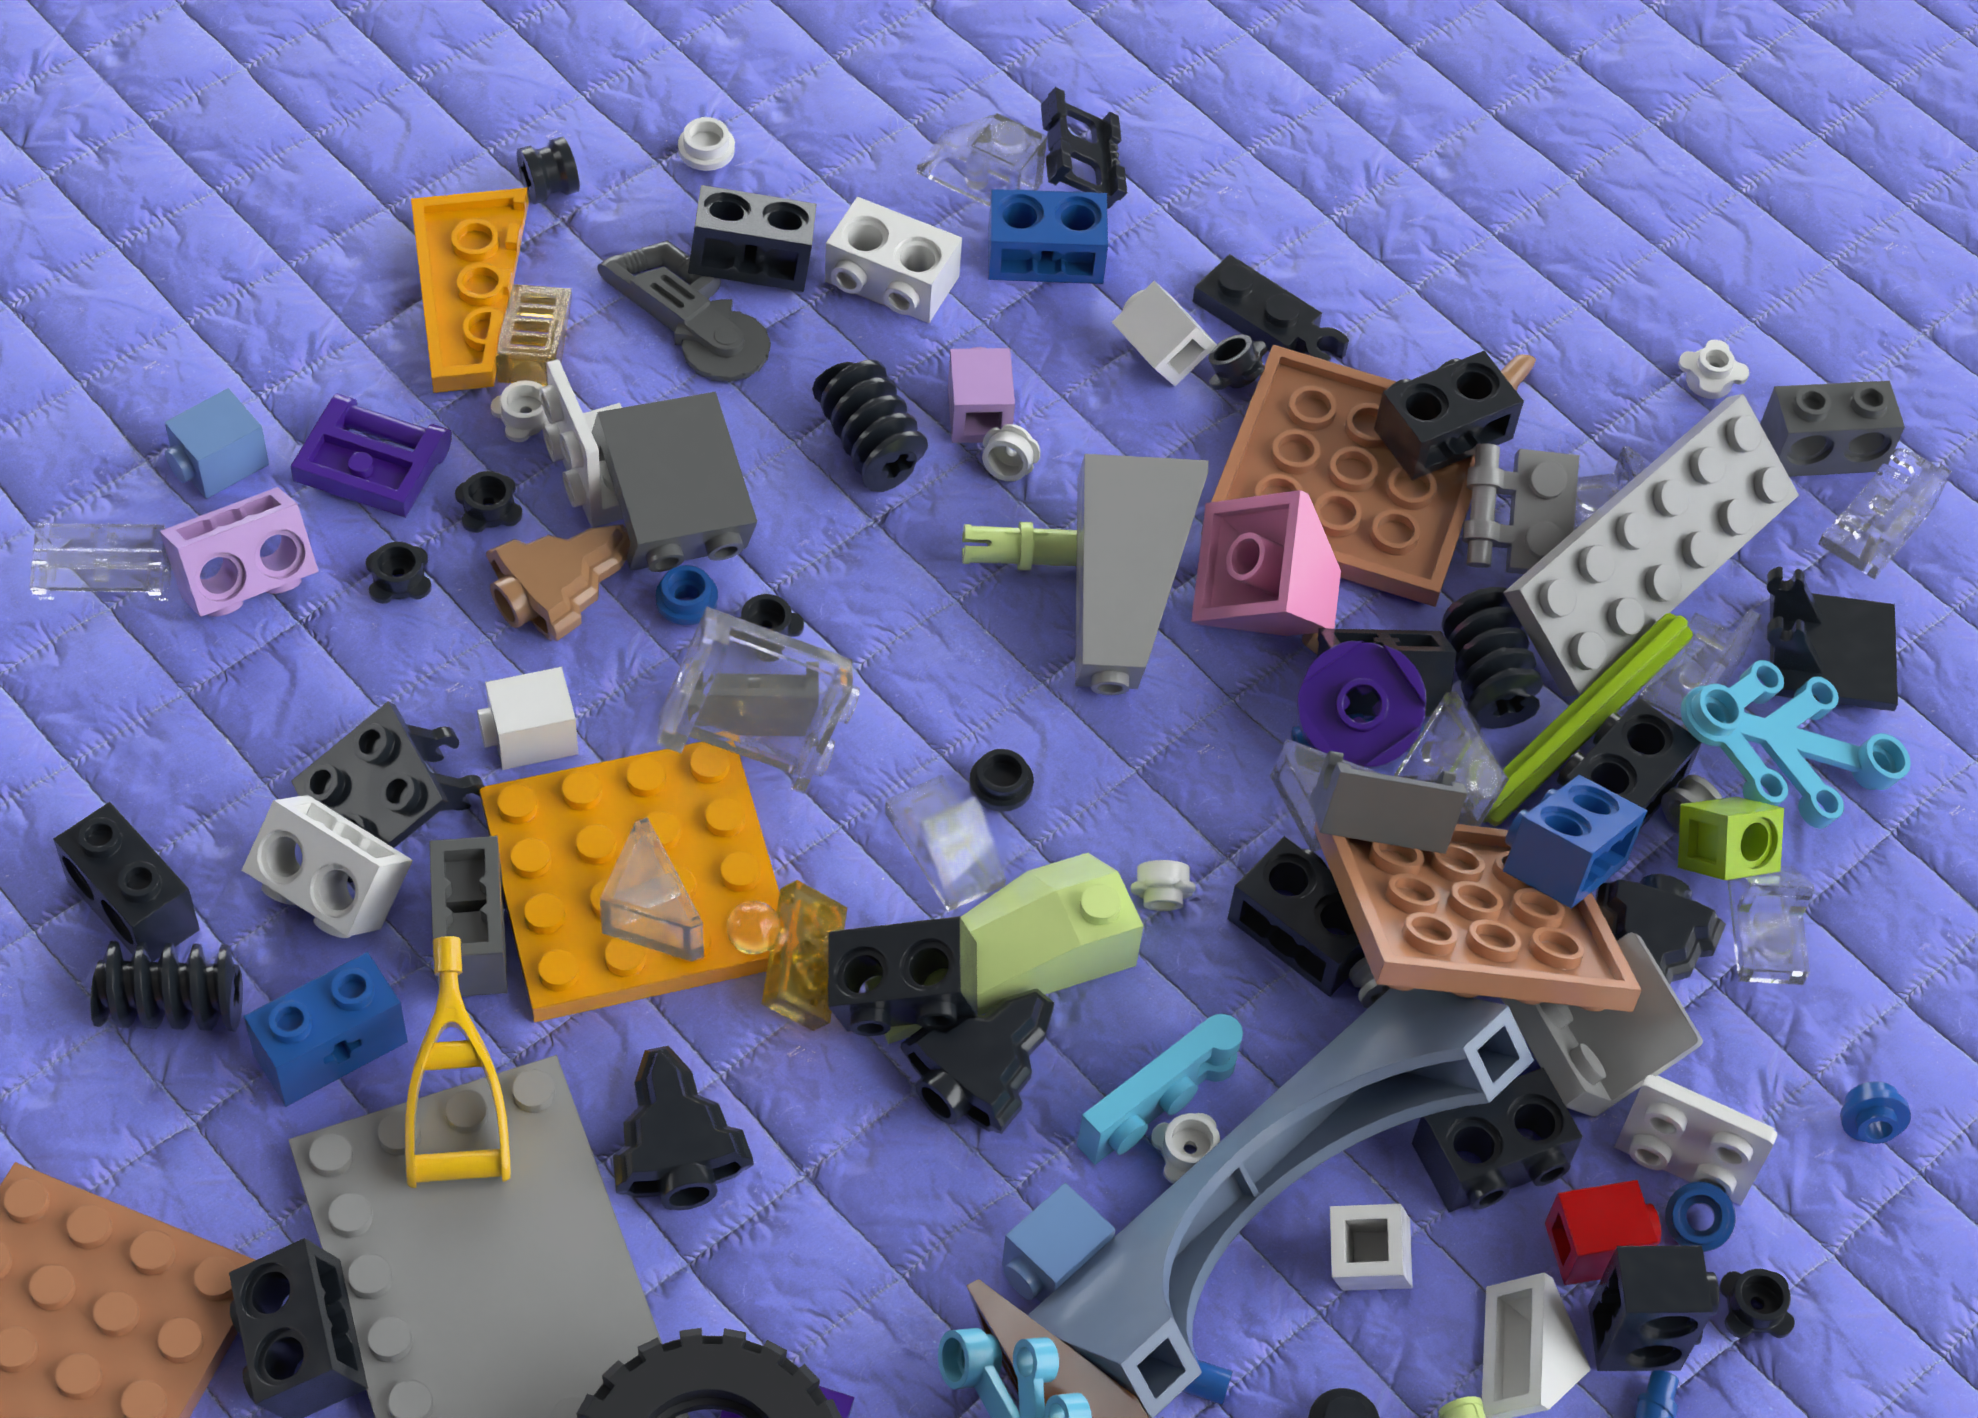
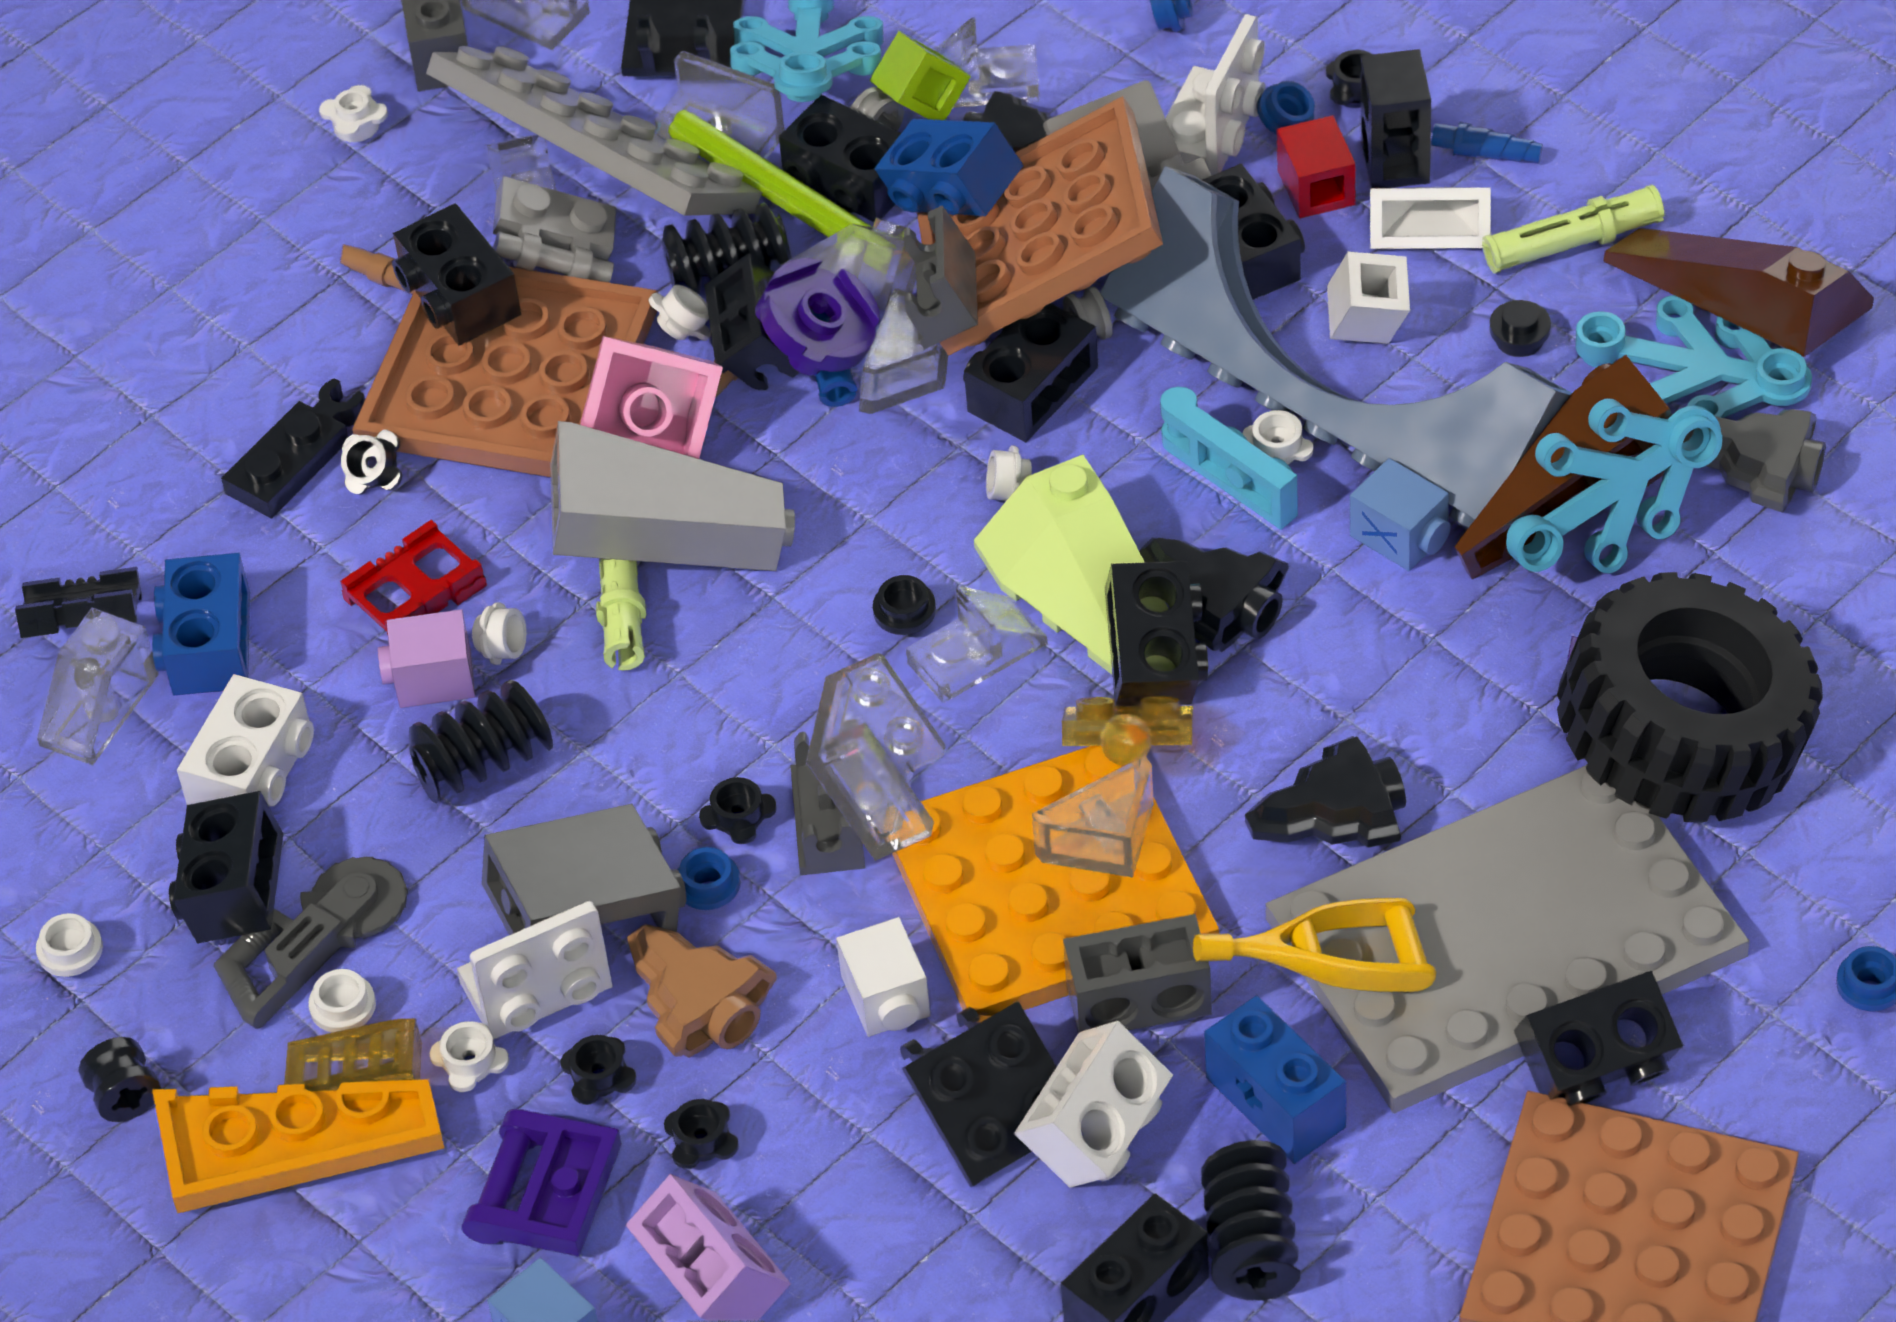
camera: 85 degrees left, 5 degrees down
white brick [1112,281,1217,386] -> none
none -> white plate [308,969,376,1033]
none -> red piece [340,520,487,636]
none -> white plate [649,285,711,341]

